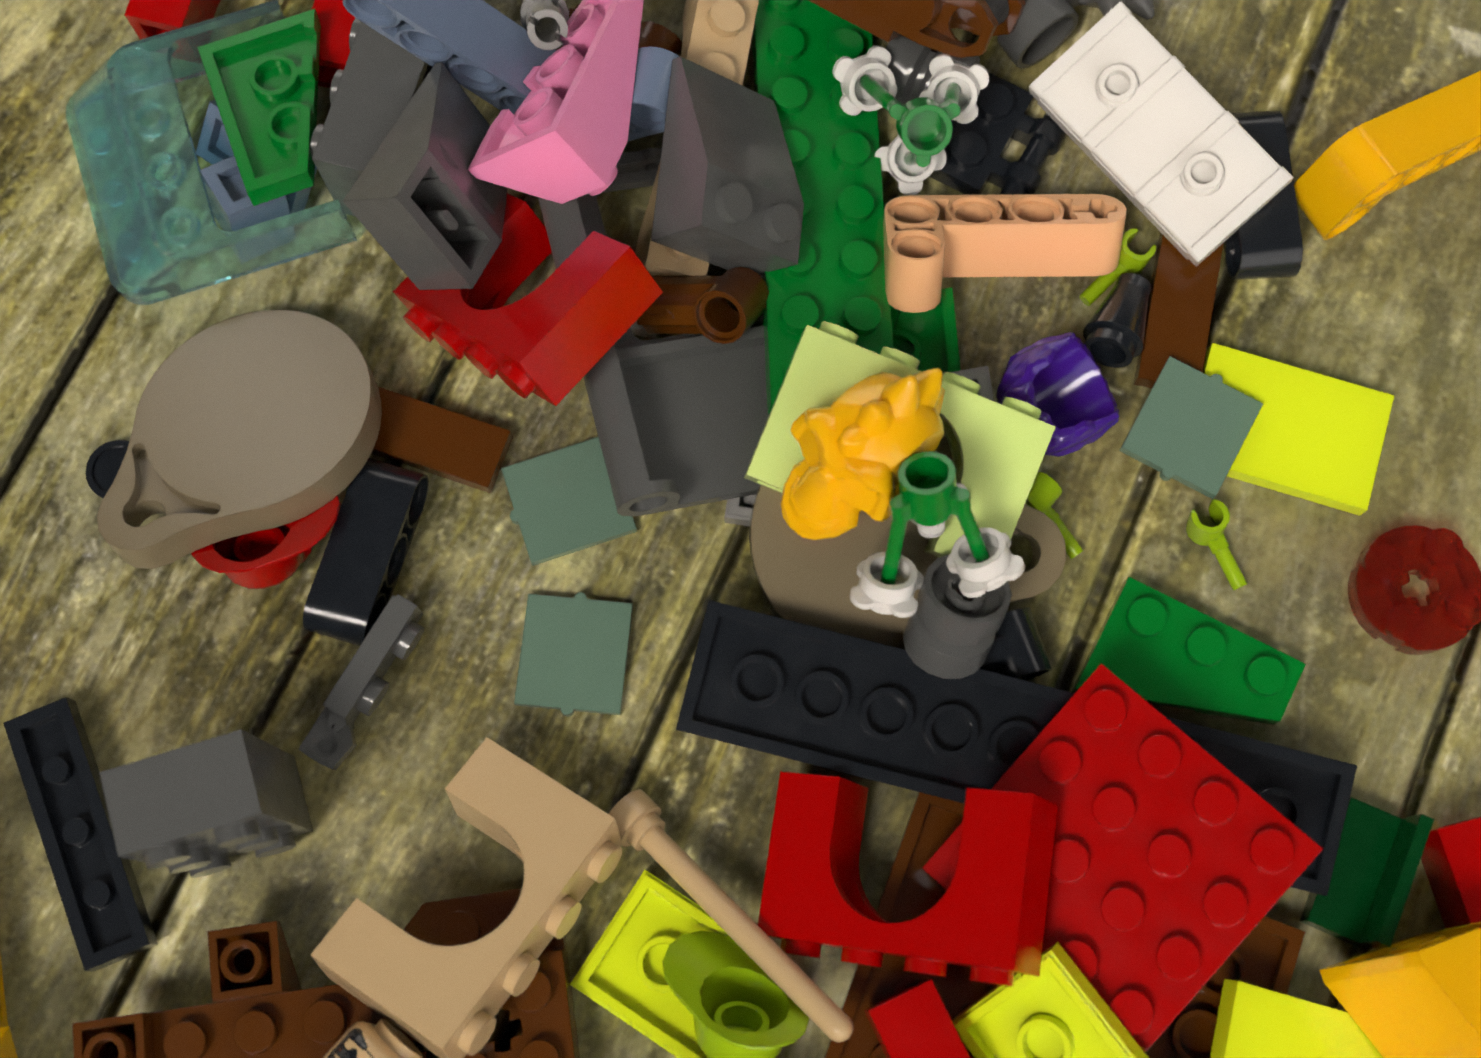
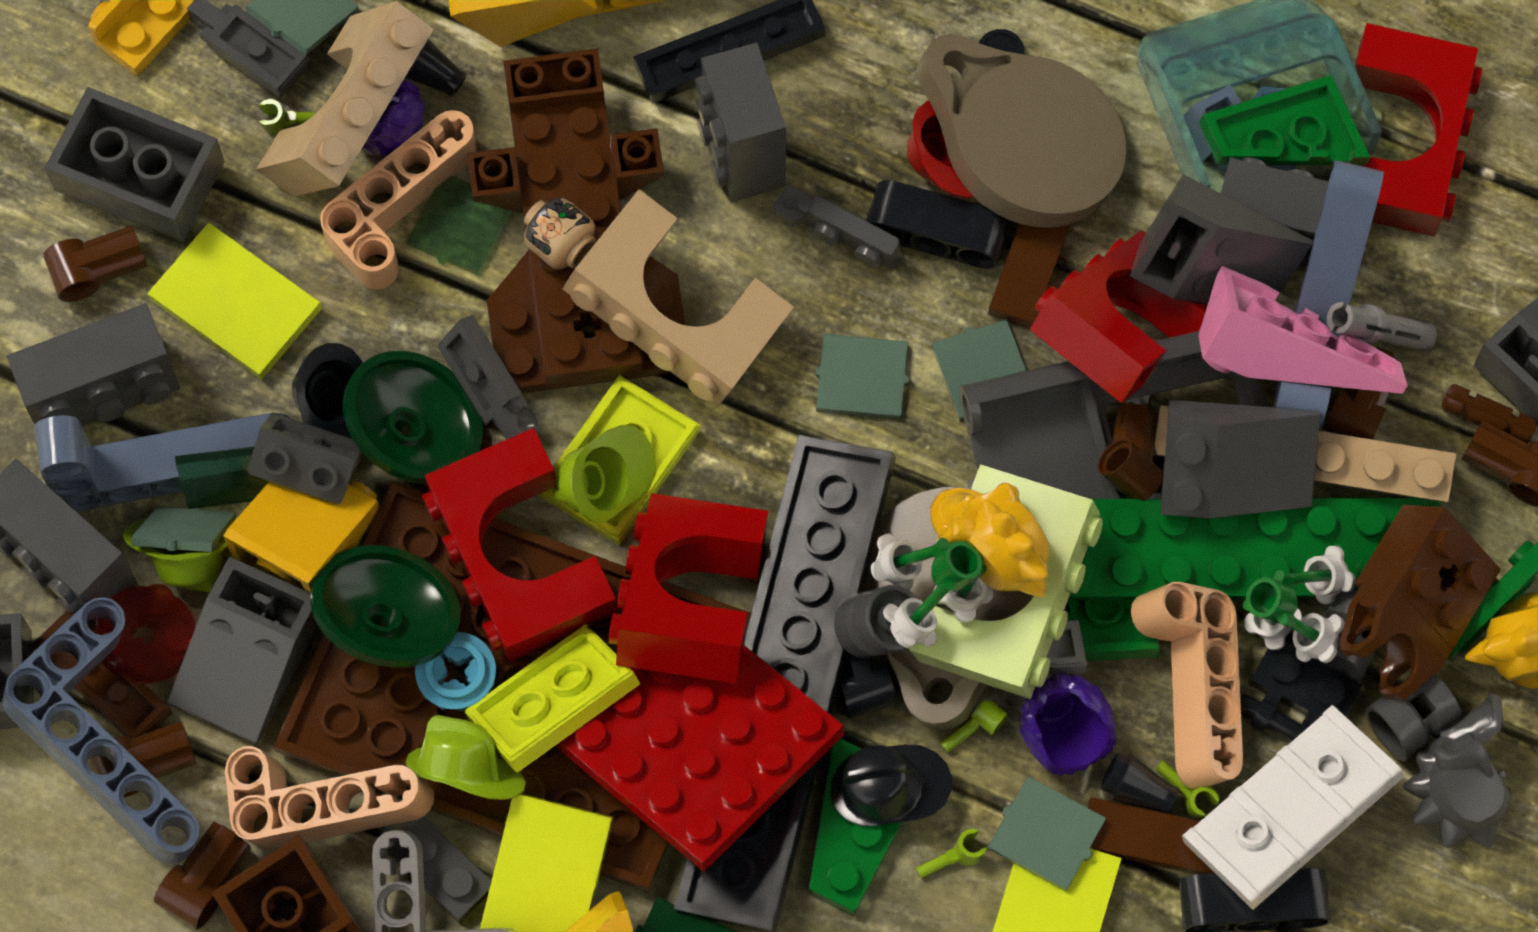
camera: 90 degrees right, 5 degrees down
tan piece [608,789,853,1042] -> none
none -> black piece [831,744,952,826]

